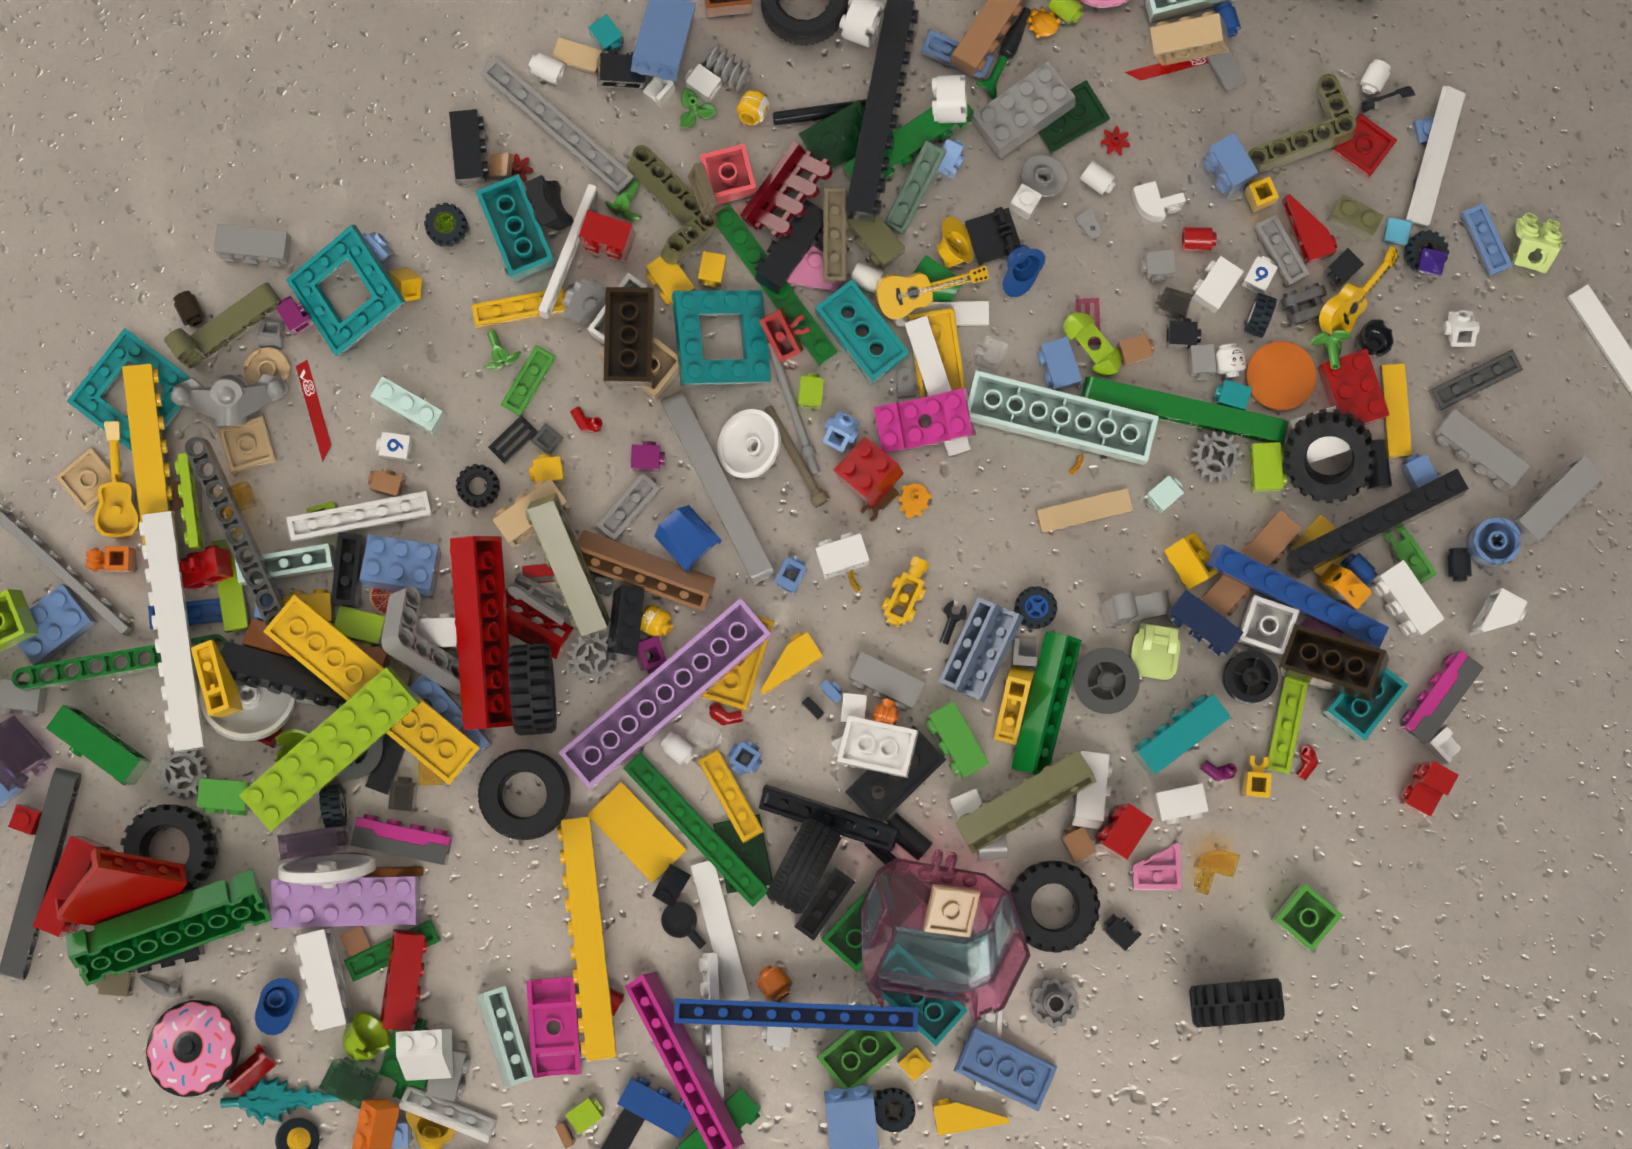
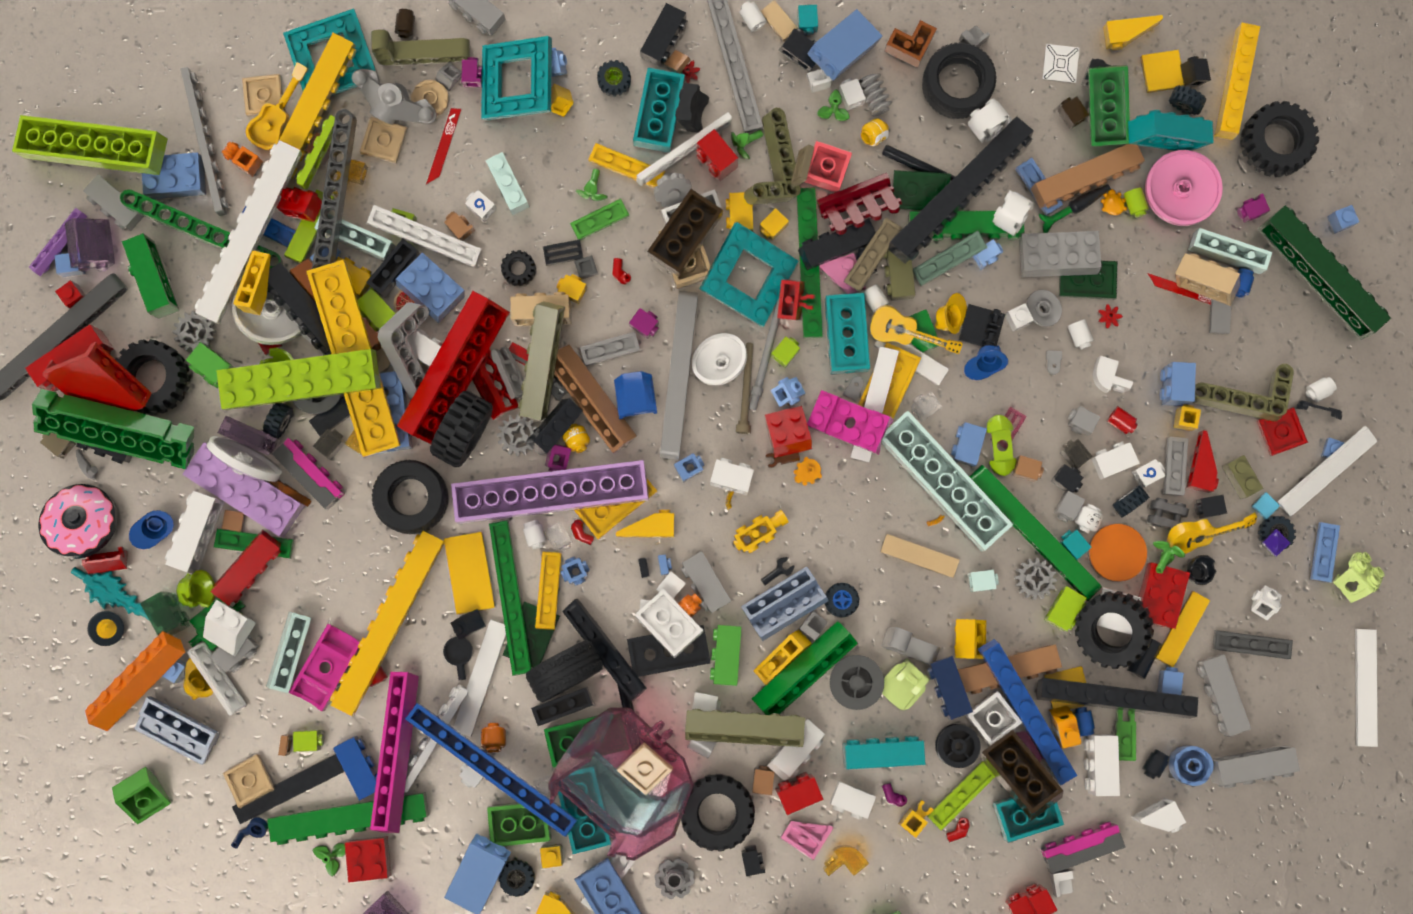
camera: 35 degrees right, 0 degrees up
black brick [887,812,933,861] -> none

